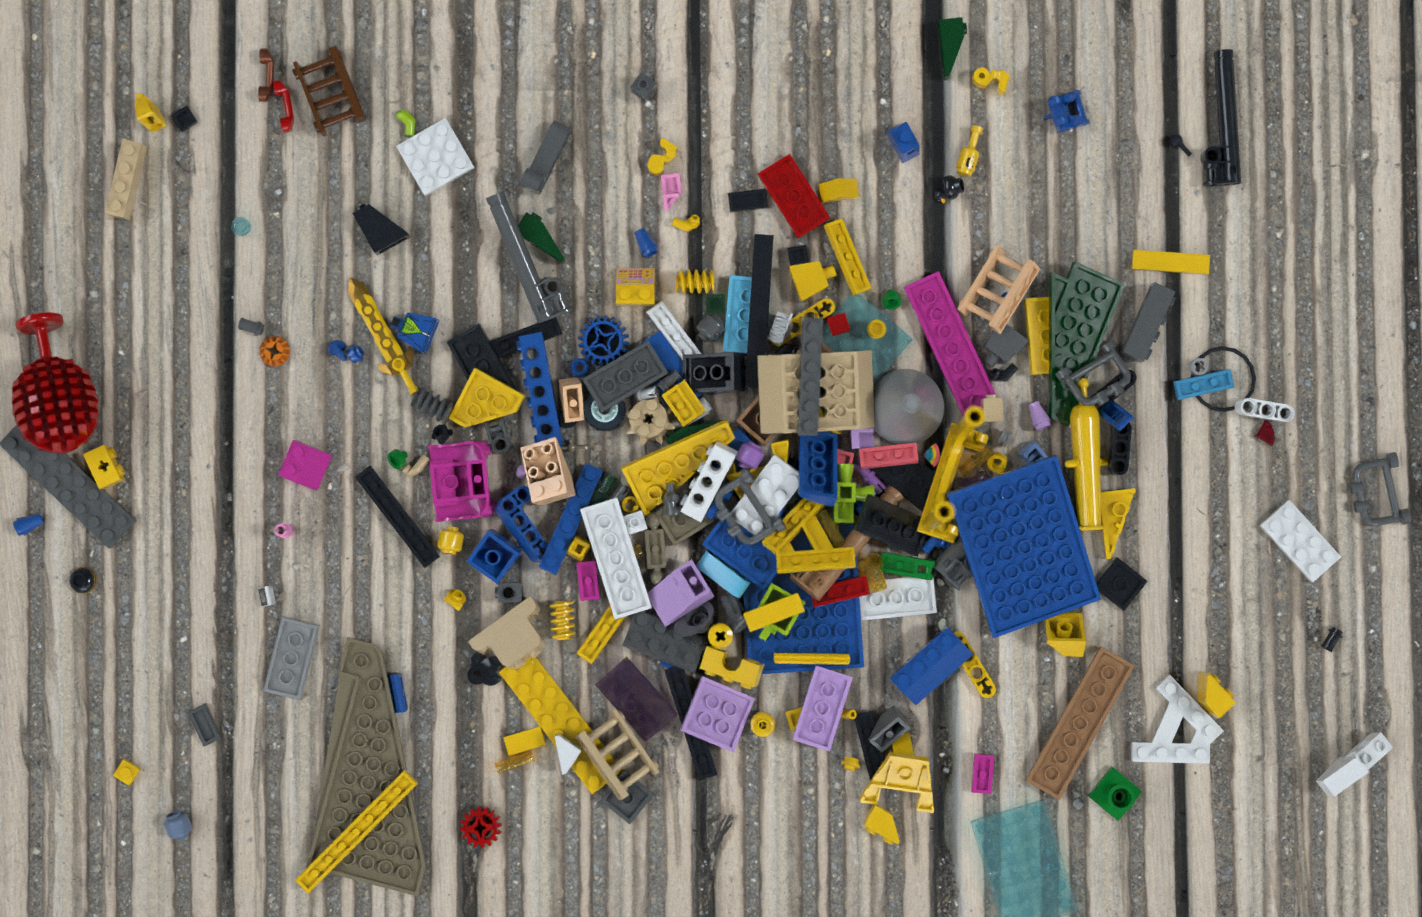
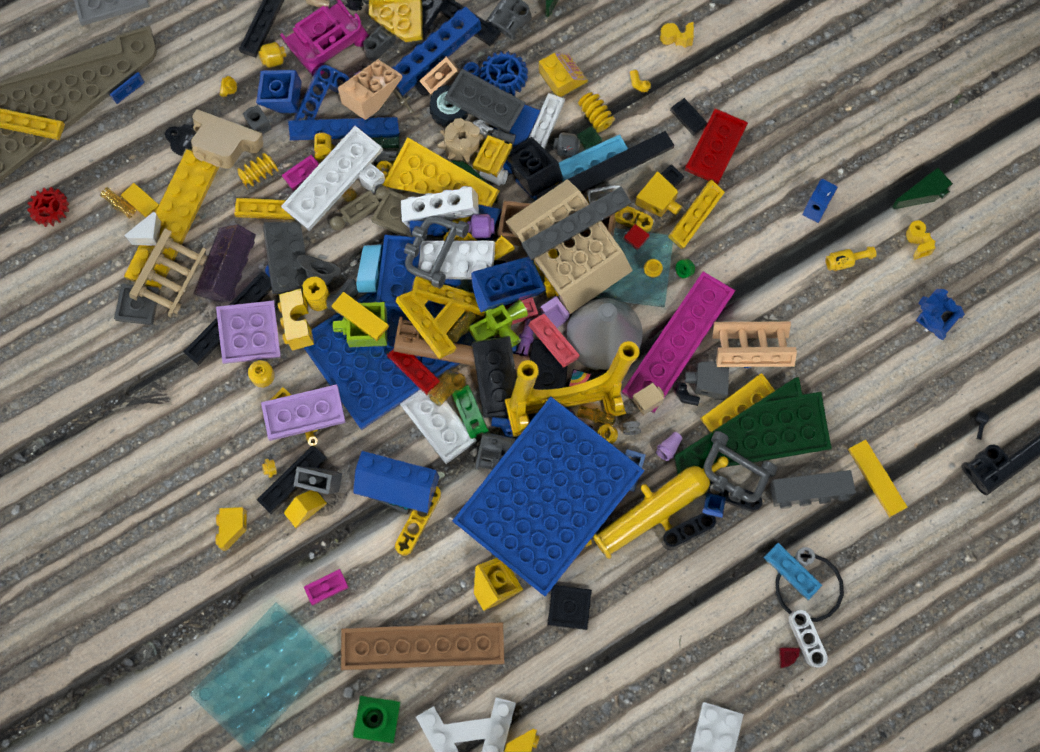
camera: 55 degrees right, 15 degrees down
blue cone [634,228,658,258] -> none
lavender slope [648,560,715,627] -> none
bright pink slope [661,173,682,211] -> none
dark grey piece [663,483,687,515] -> none
yellow axle [774,653,850,665] -> none
yellow slope [818,178,859,203] -> none
yellow wing [859,752,934,813] -> none
black animal [934,175,964,204] -> none
yellow wing [1101,488,1136,559] -> none

